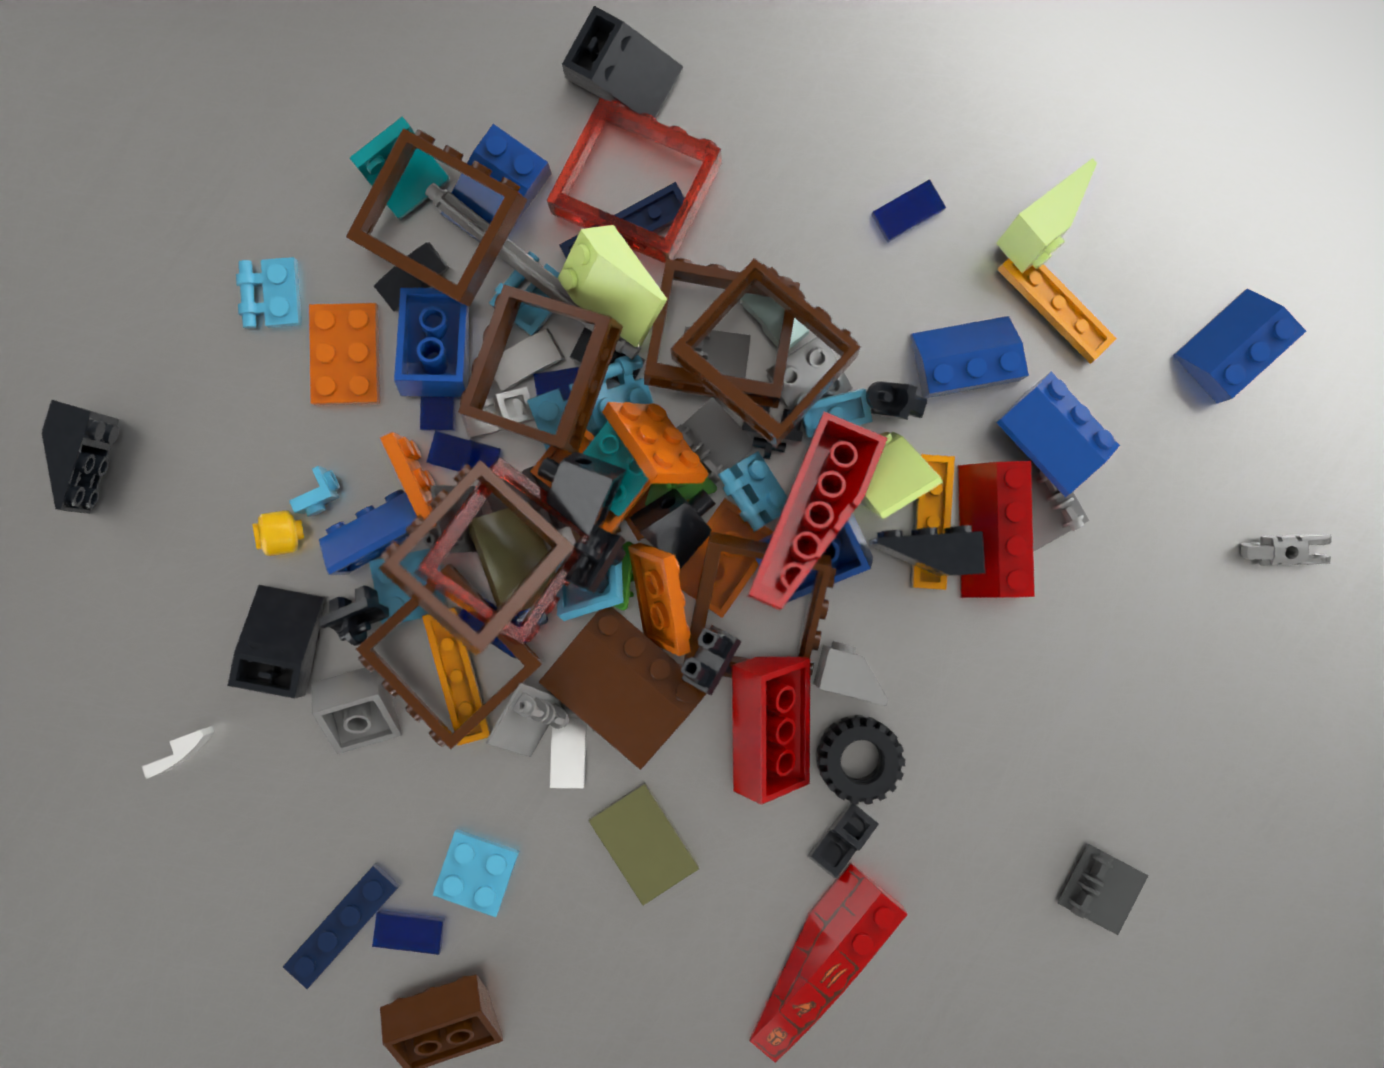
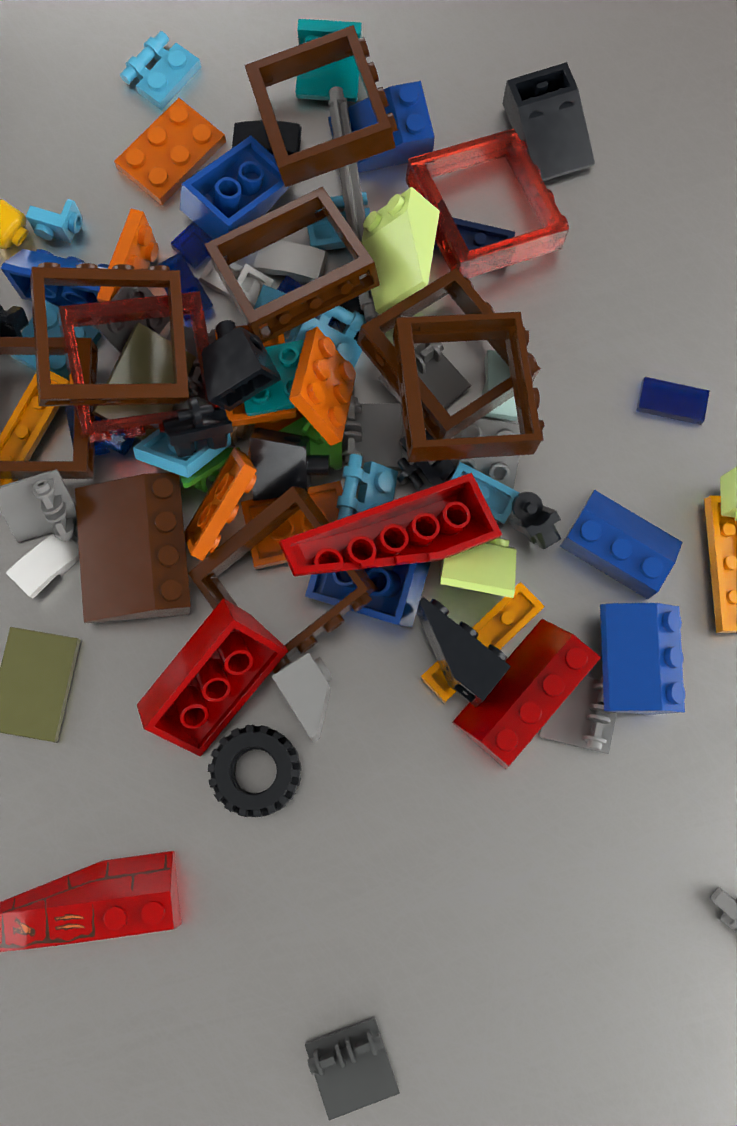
camera: 45 degrees right, 10 degrees down
black hips [681,625,742,696] -> none
black slope [808,803,879,878] -> none

